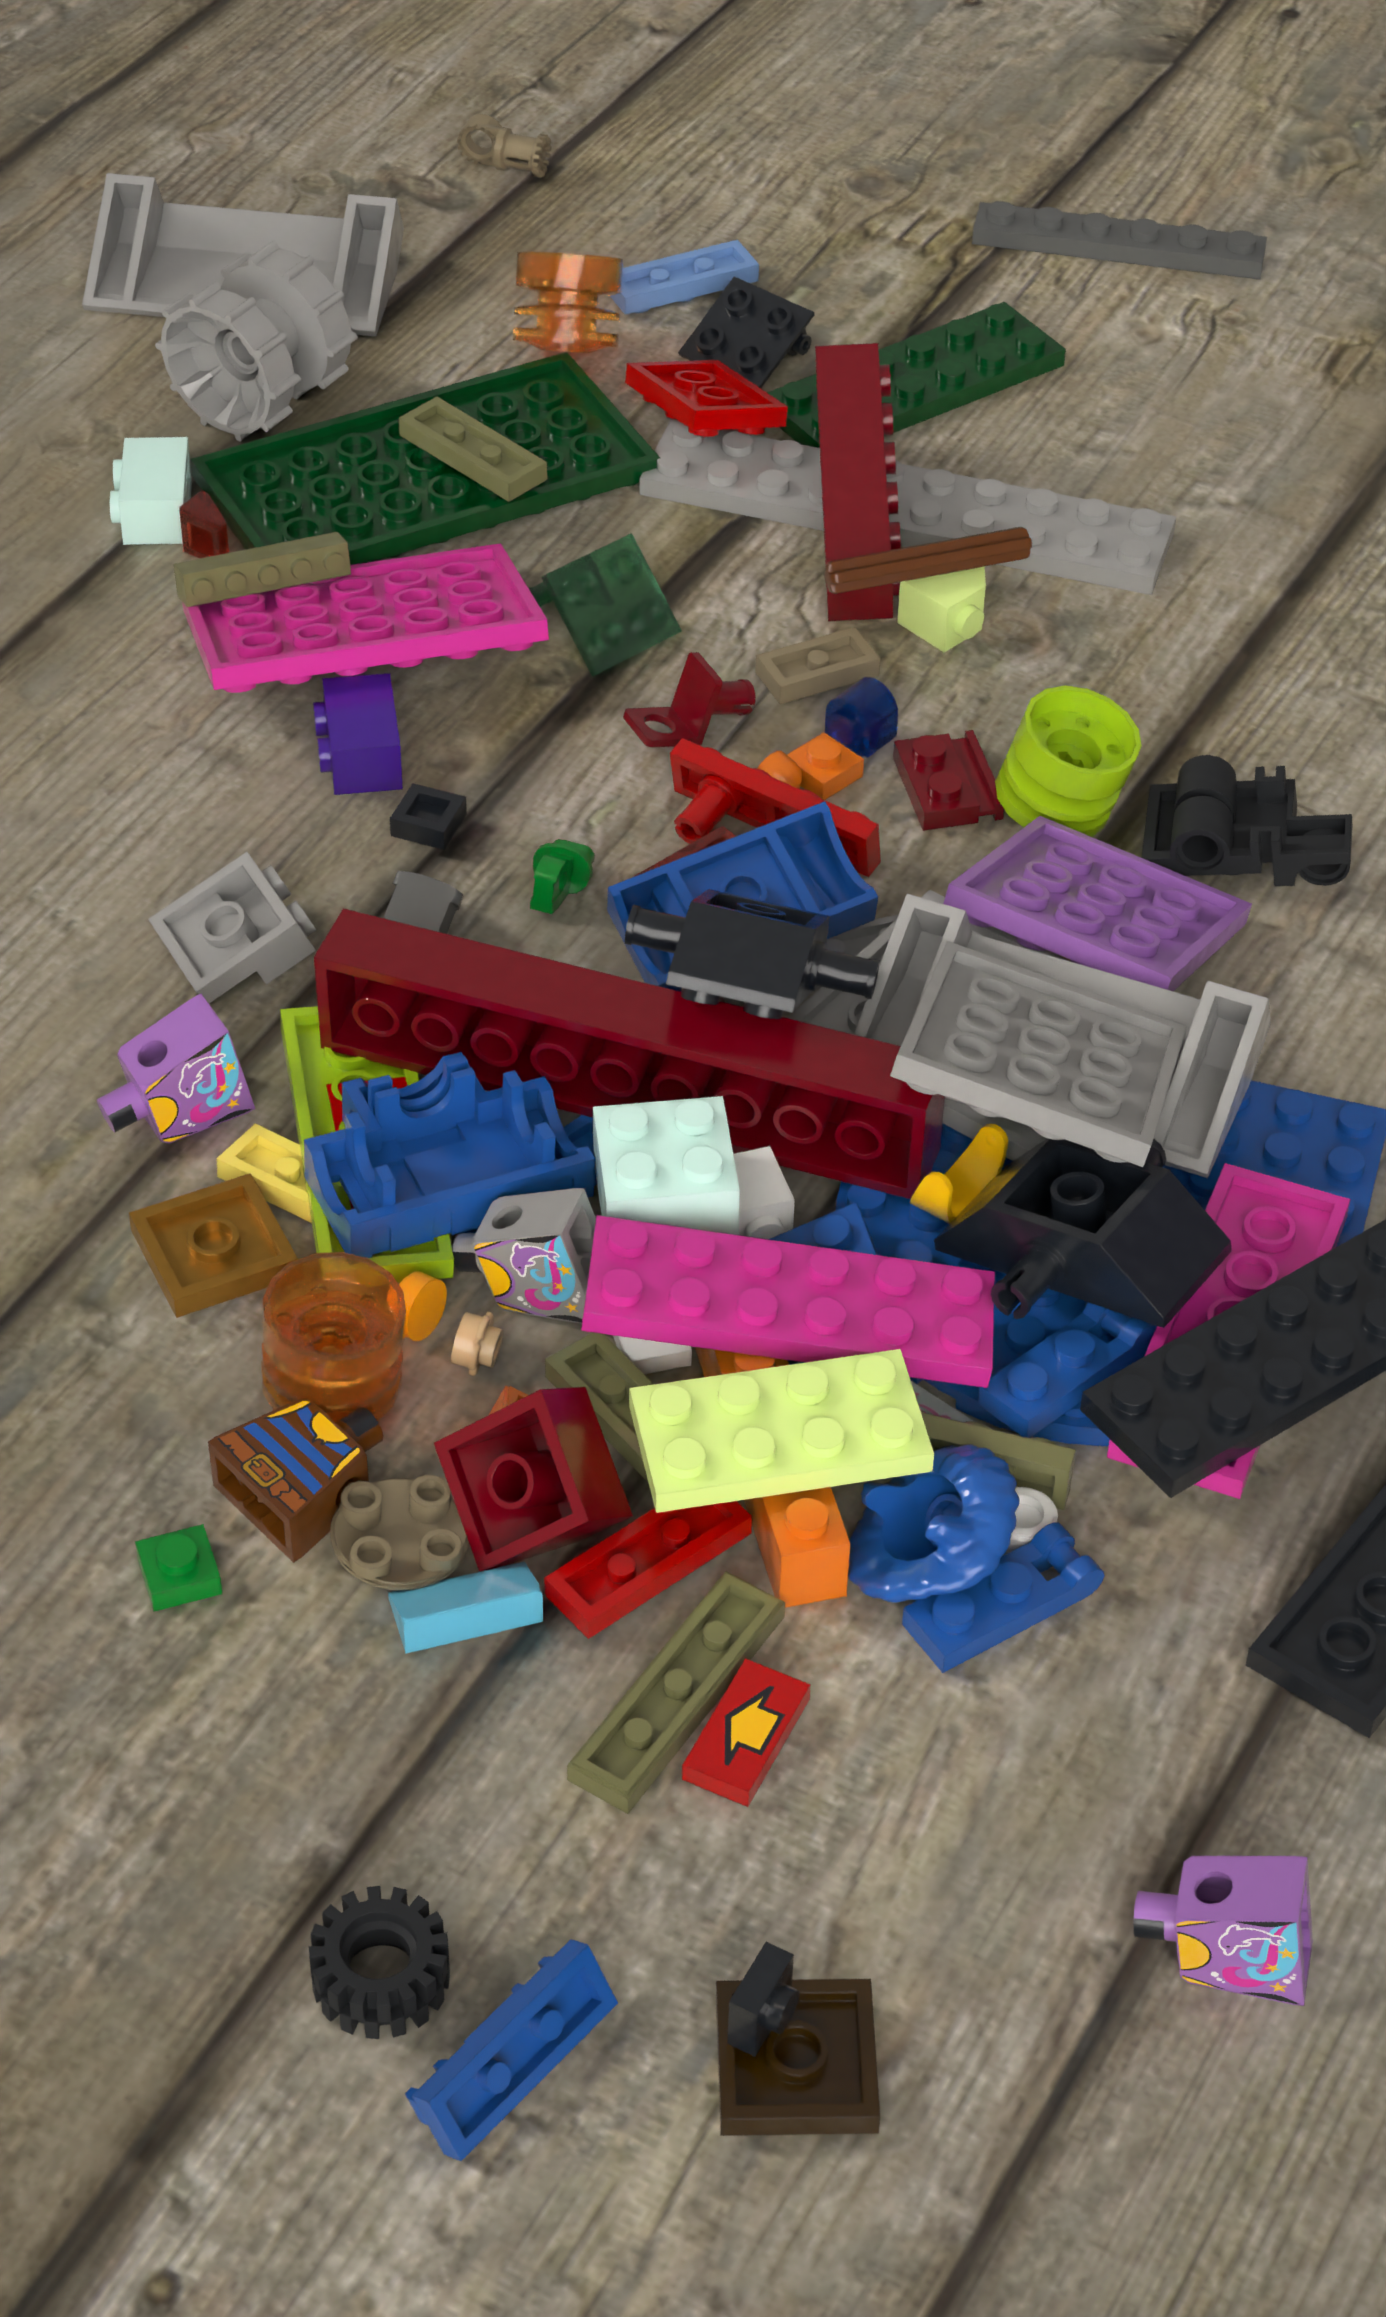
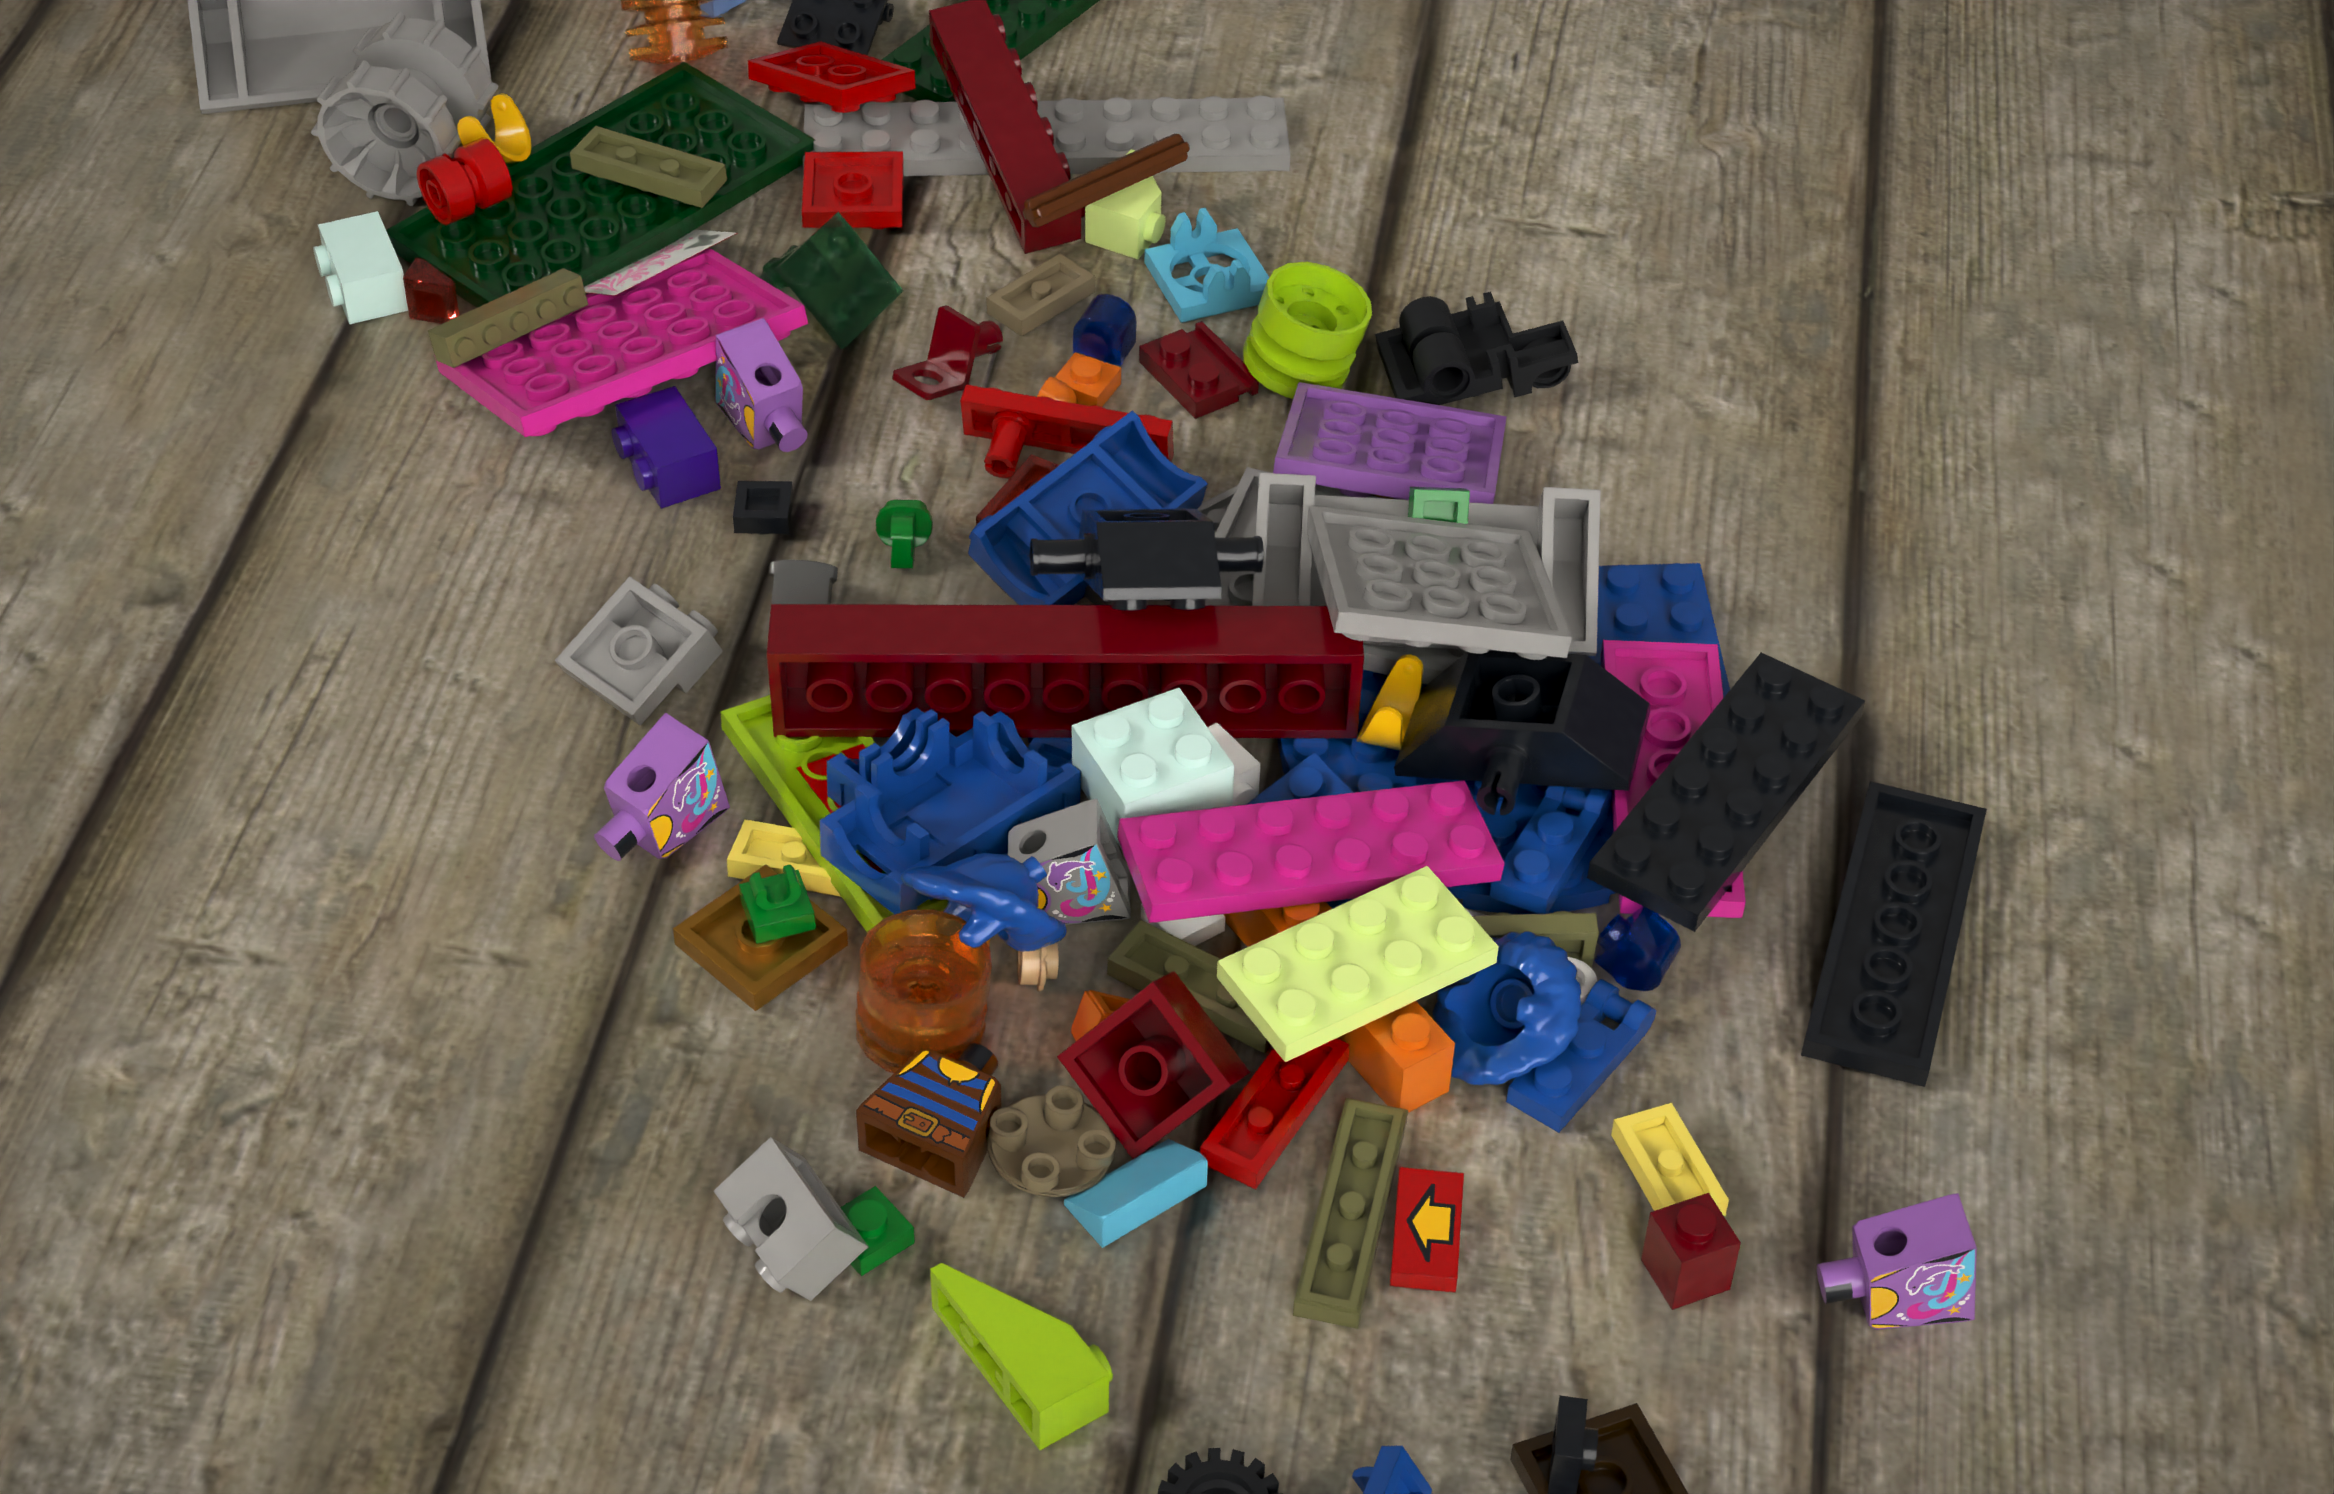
camera: 20 degrees left, 0 degrees up
none -> red wheel [417,138,513,225]
none -> yellow helmet [457,93,532,163]
none -> white sticker [584,230,737,296]
none -> light grey brick [714,1137,869,1301]
none -> medium lavender torso [715,318,808,452]
none -> green tile [739,865,816,944]
none -> red plate [802,151,904,230]
none -> blue piece [901,853,1067,952]
none -> lime slope [930,1263,1113,1450]
none -> medium azure piece [1144,208,1269,323]
none -> plate [1408,487,1470,524]
none -> clear blue plate [1594,906,1681,991]
none -> light yellow plate [1611,1103,1729,1216]
none -> dark red brick [1641,1193,1741,1310]

